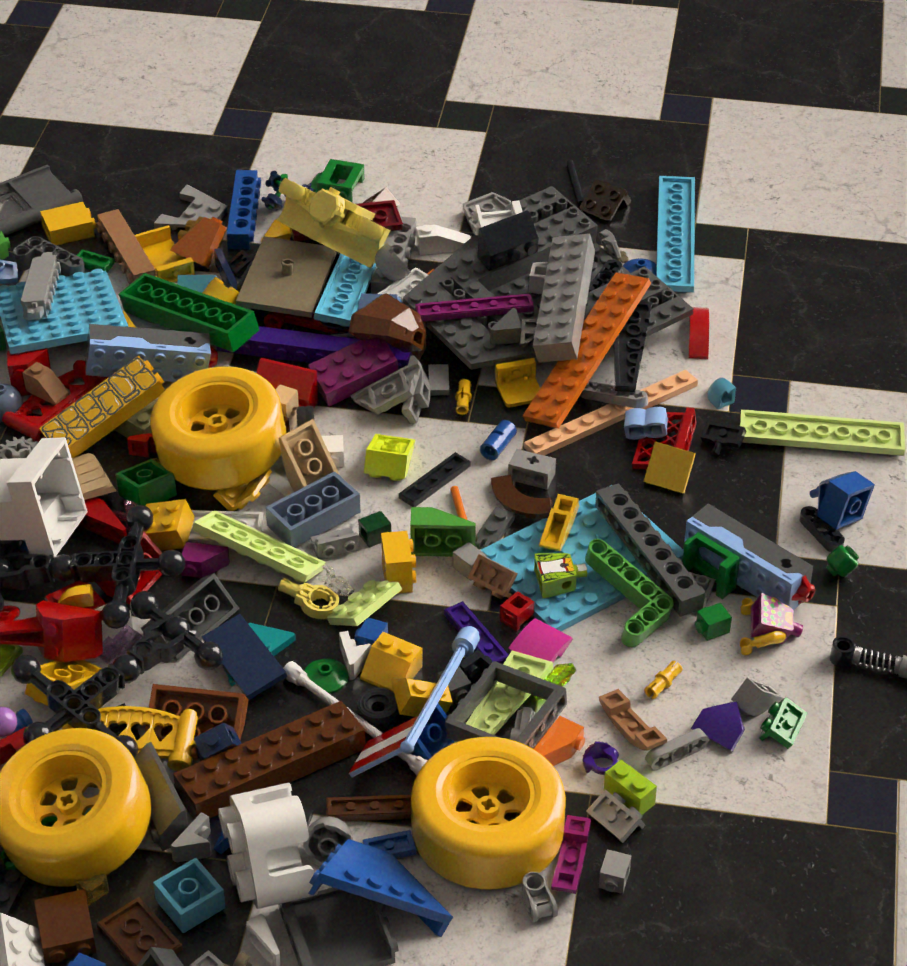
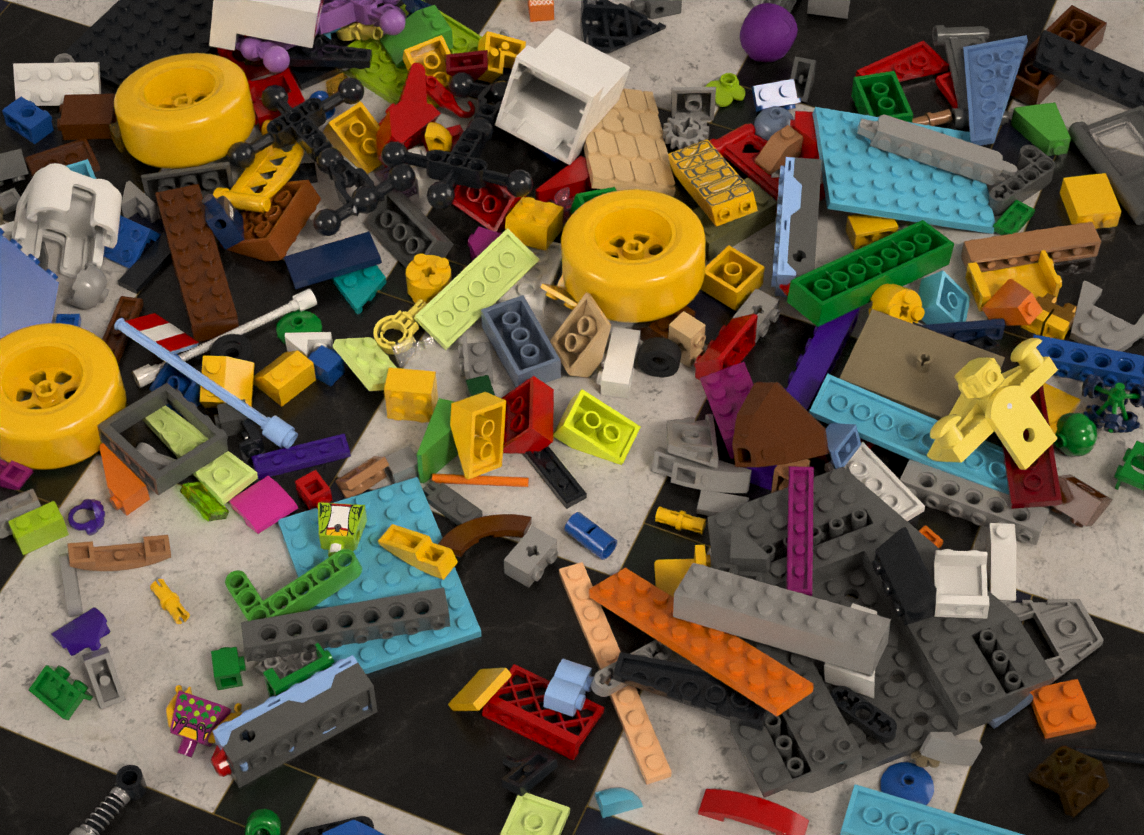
camera: 105 degrees right, 10 degrees up
light grey cylinder [375,243,411,281] -> none
none -> yellow brick [406,254,452,304]
none -> yellow slope [450,392,506,479]
none -> red slope [502,376,554,453]

